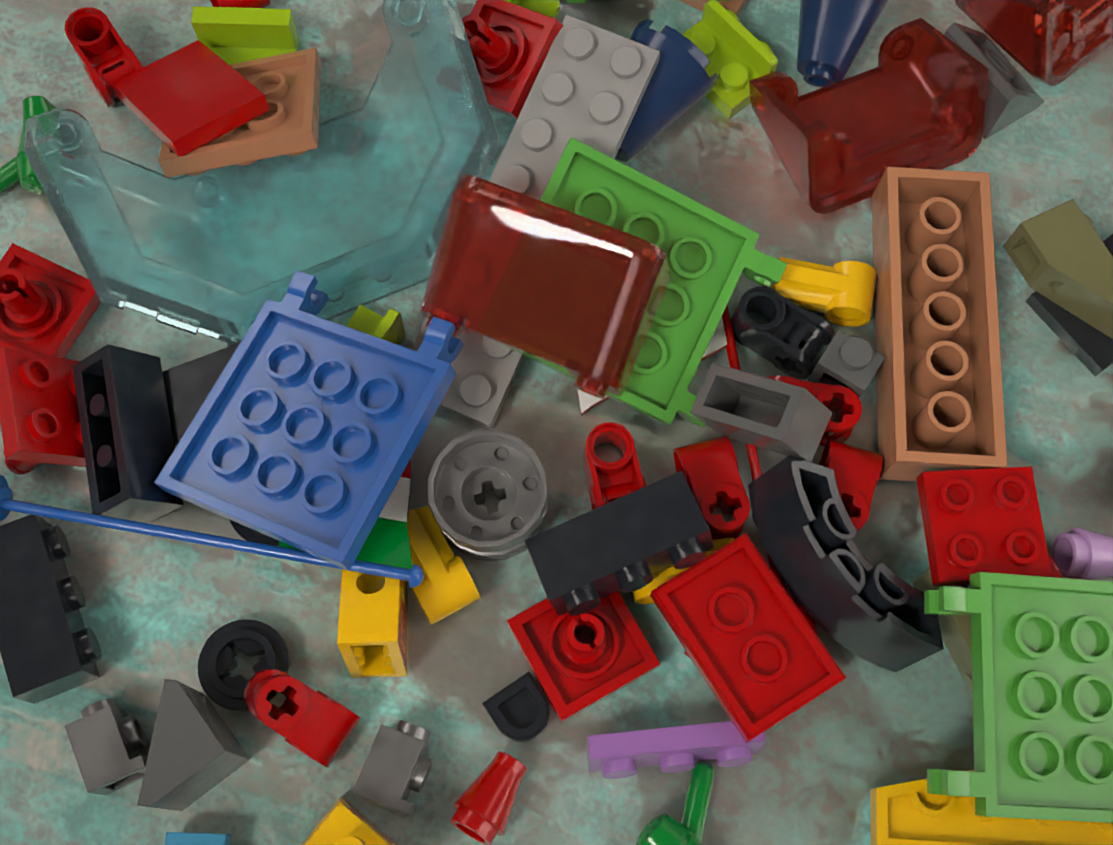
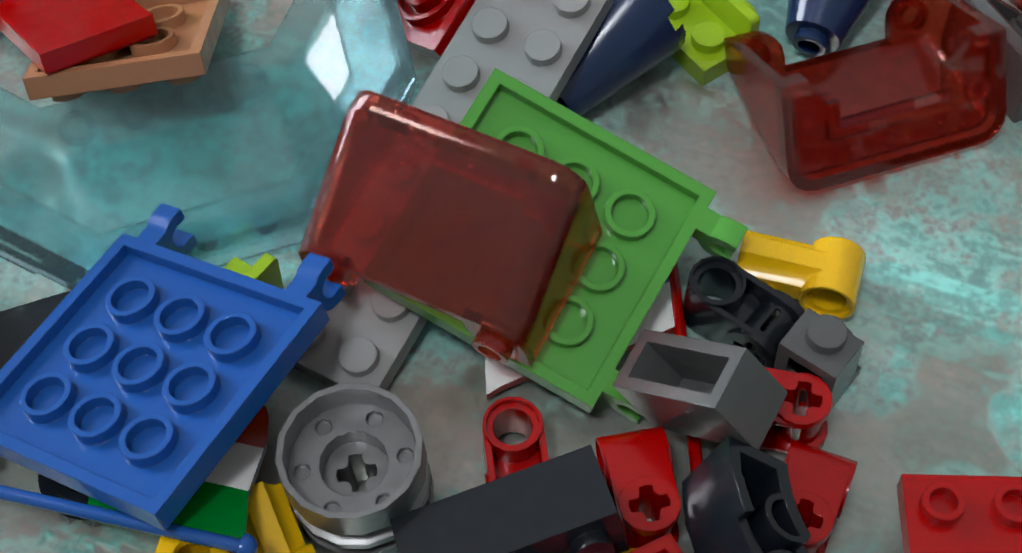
camera: 10 degrees right, 15 degrees down
nougat brick [871,167,1007,481] -> none

